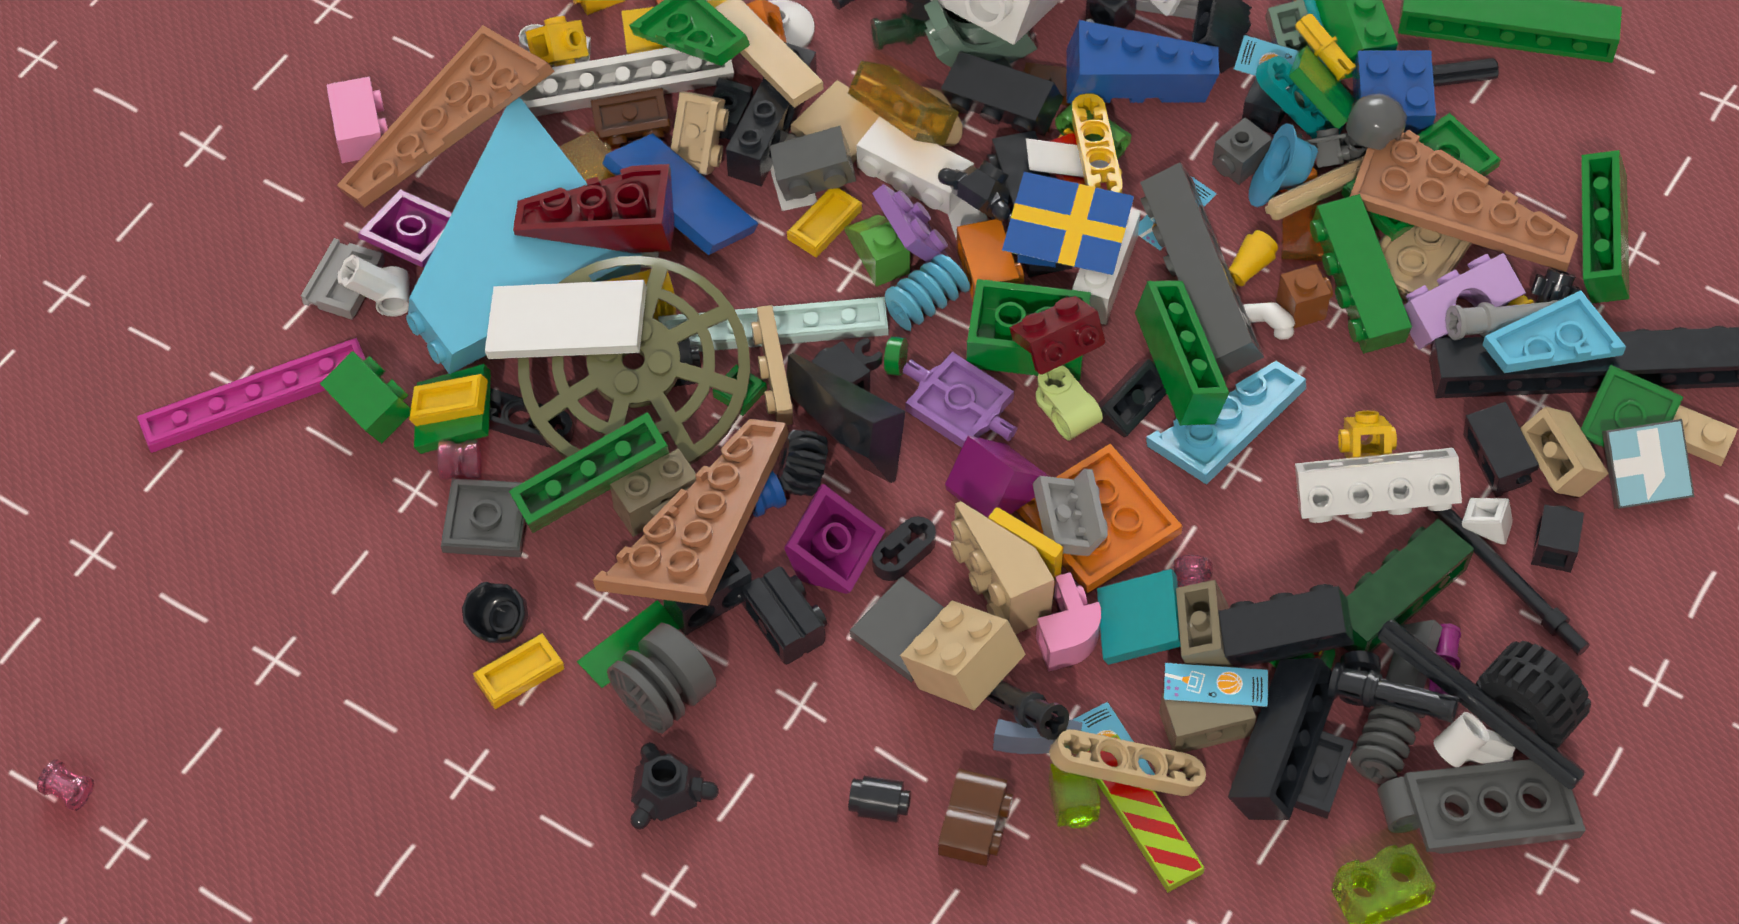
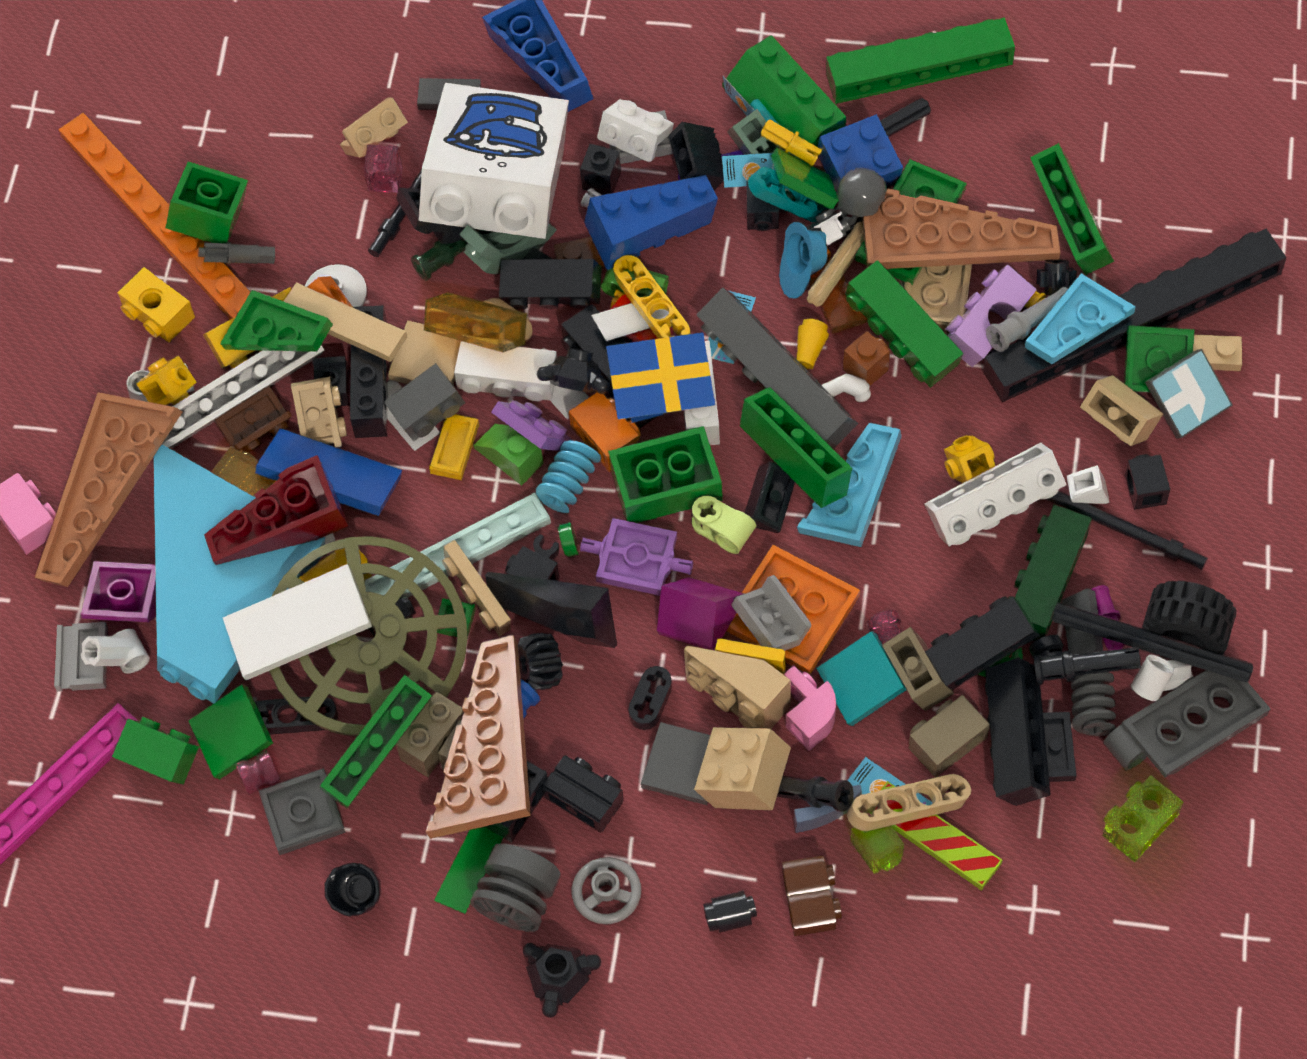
camera: 20 degrees left, 5 degrees up
yellow tile [409,374,488,426] -> none
yellow tile [473,633,564,709] -> none
magenta slope [784,484,885,594] -> none
dark red bracket [1009,296,1105,375] -> none
medium azure sticker [1164,663,1268,707] -> none
dark grey brick [1212,118,1272,185] -> none
black hinge [1463,402,1539,498] -> none
none -> light grey piece [571,857,641,924]

